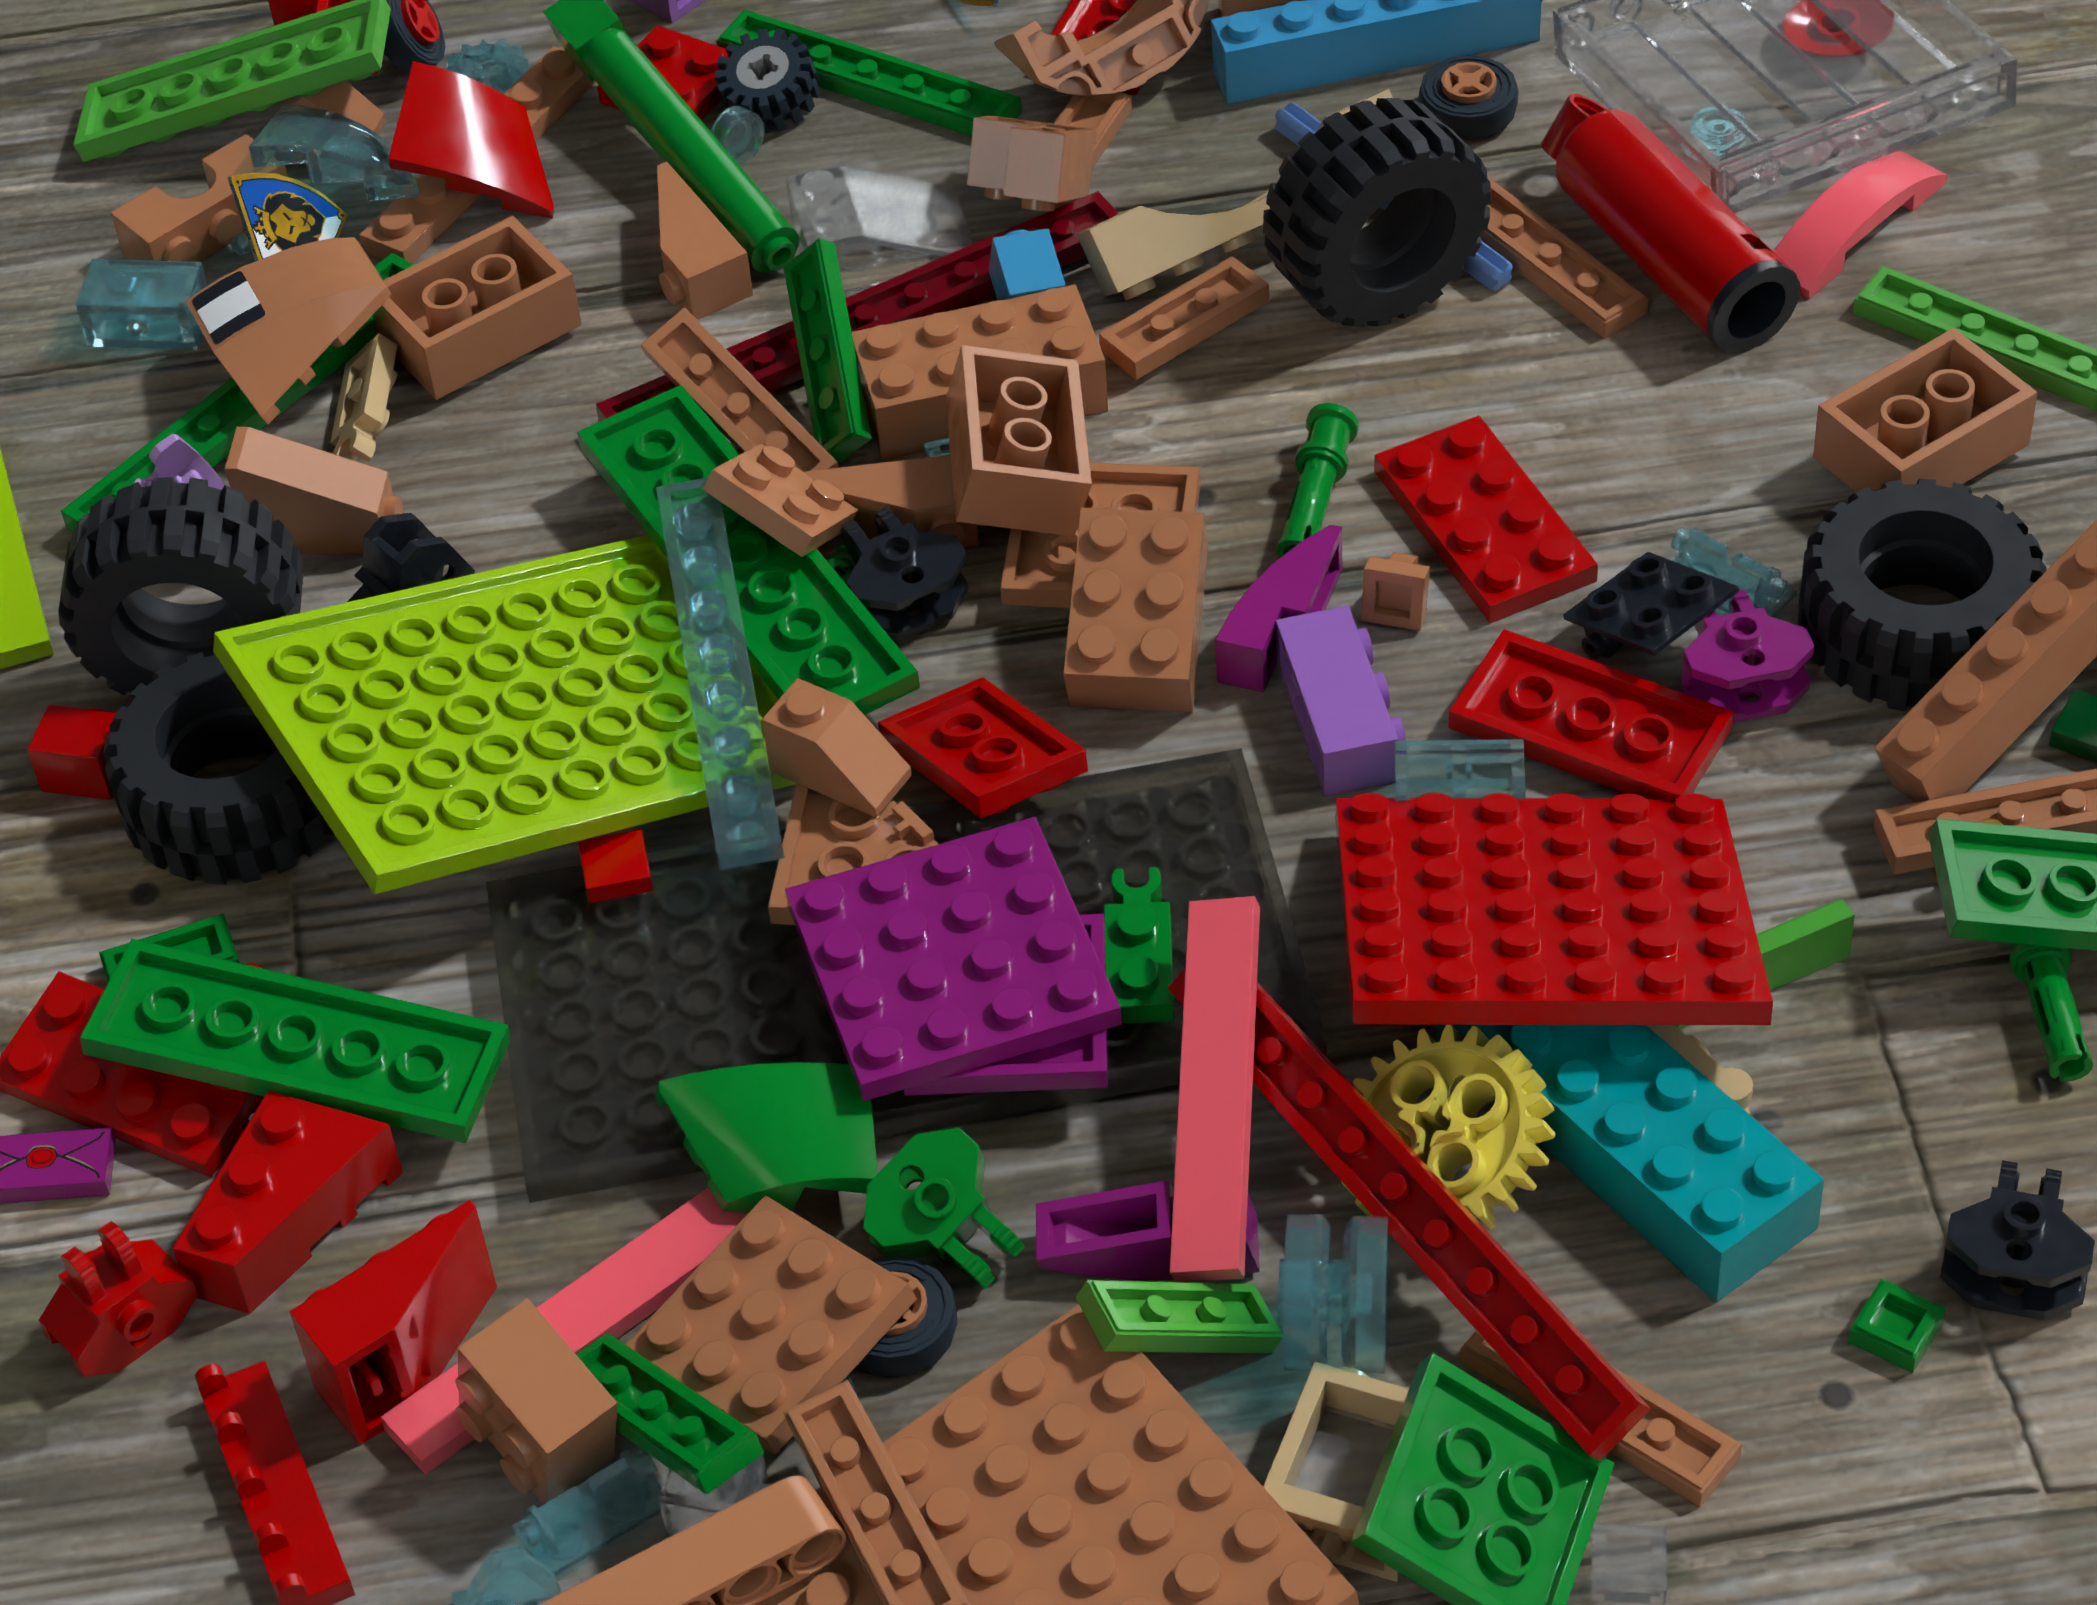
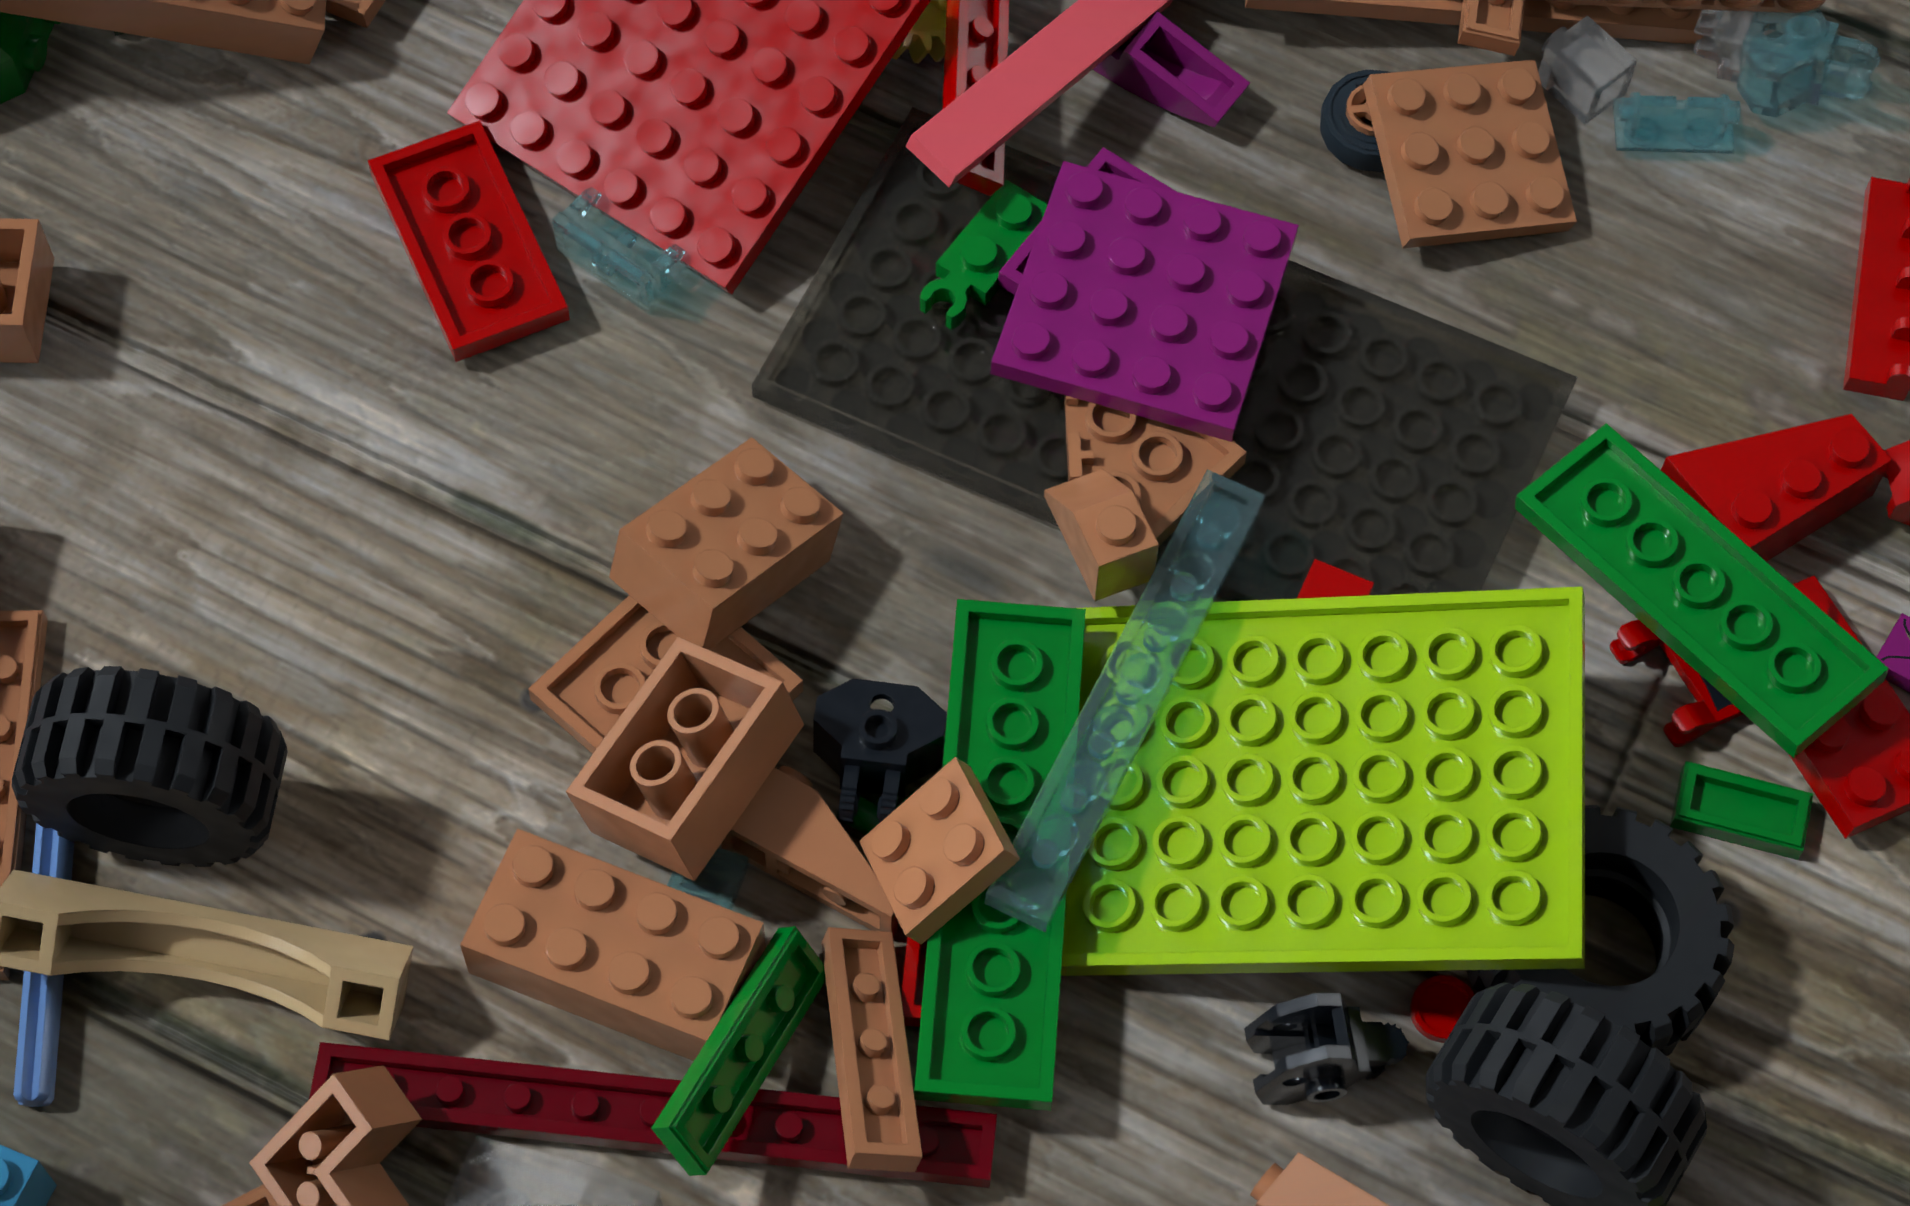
camera: 150 degrees left, 15 degrees up
red brick [27,704,117,800] -> none
red slope [289,1200,497,1446] -> none
coral tile [381,1187,748,1475] -> none
nougat brick [455,1298,617,1509] -> none
green tile [576,1333,764,1495] -> none
green slope [655,1062,878,1213] -> none
green hinge [863,1127,1025,1289] -> none
red plate [878,677,1088,819] -> none
dark azure brick [988,229,1066,300] -> none
nougat plate [1099,256,1270,380] -> none
magenta slope [1215,524,1343,693] -> none
green pin [1276,403,1359,558] -> none
medium lavender brick [1276,605,1407,796] -> none
nougat tile [1361,552,1430,631] -> none
red plate [1374,415,1598,623] -> none
black hinge [1563,552,1739,659] -> none
clear light blue hinge [1671,527,1797,618] -> none
magenta hinge [1681,590,1814,723] -> none
black tyre [1798,479,2046,711] -> none

